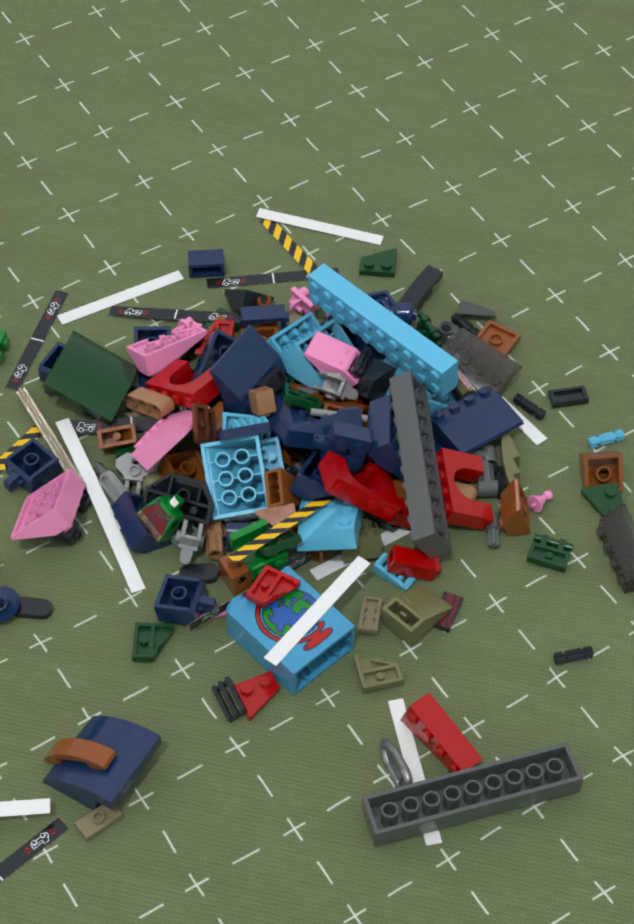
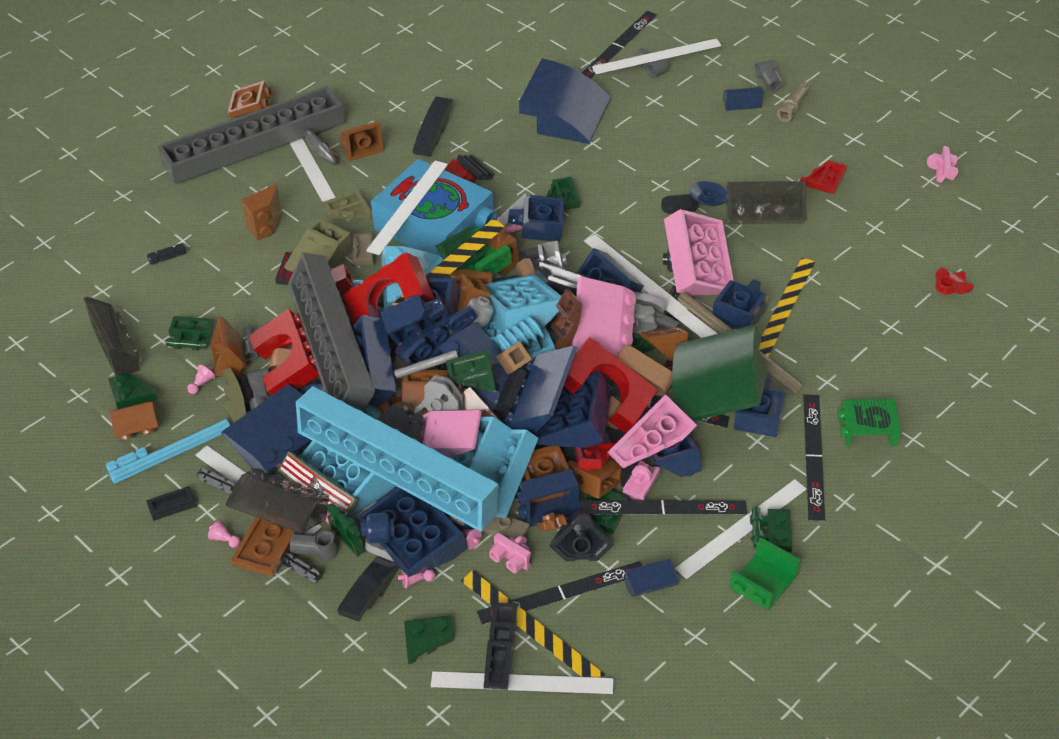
camera: 170 degrees right, 5 degrees down
dark orange slope [44,738,117,770] -> none
torso [136,494,184,542] -> none
dark blue beam [217,421,273,441] -> none
red wing [246,565,301,607] -> none
red wedge [400,692,483,773] -> none
dark grey slope [459,300,496,316] -> none
none -> medium azure axle [109,419,230,484]
none -> bright pink piece [208,520,241,548]
none -> dark orange plate [227,81,273,118]
none -> dark orange slope [241,184,282,241]
none -> dark orange slope [340,121,383,161]
none -> black slope [412,96,453,157]
none -> light grey head [467,296,494,327]
none -> black slope [483,602,518,690]
none -> green panel [730,538,801,610]
none -> dark green plate [750,507,793,552]

